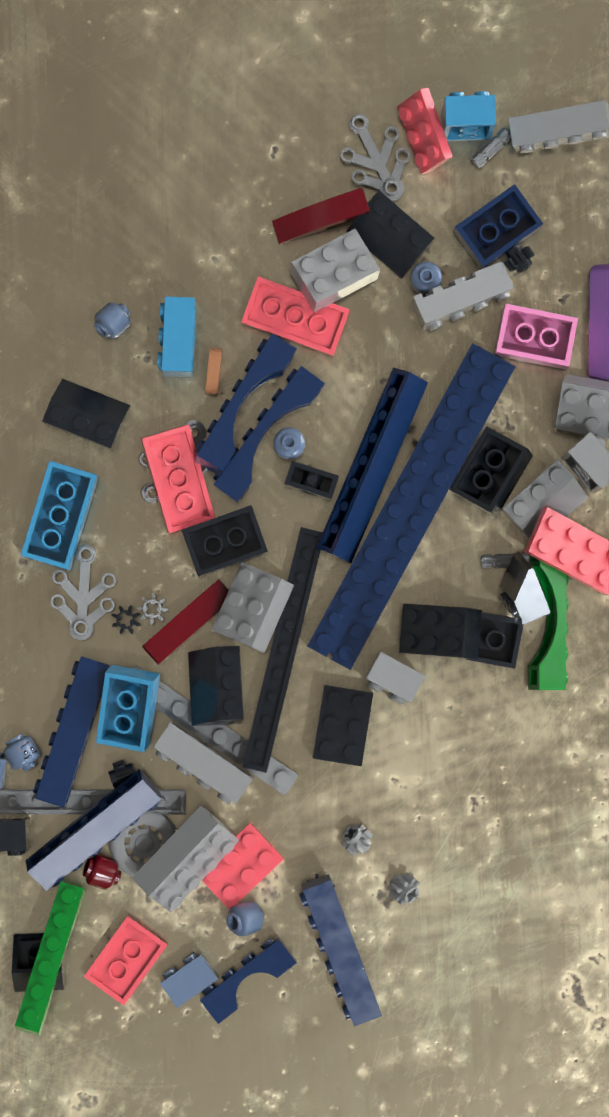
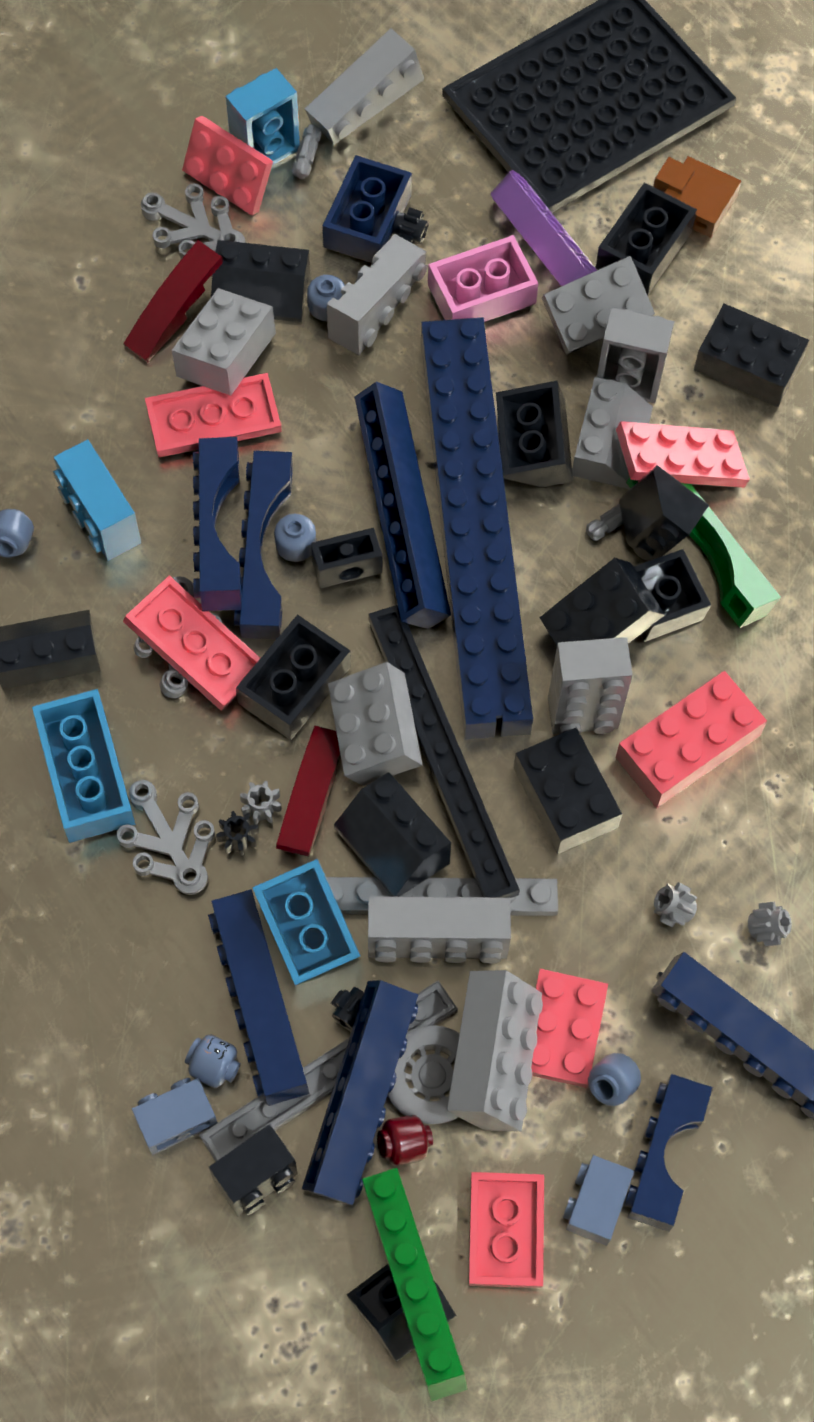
camera: 30 degrees left, 20 degrees down
nougat beam [205,347,222,395] -> none
none -> coral brick [615,670,767,808]

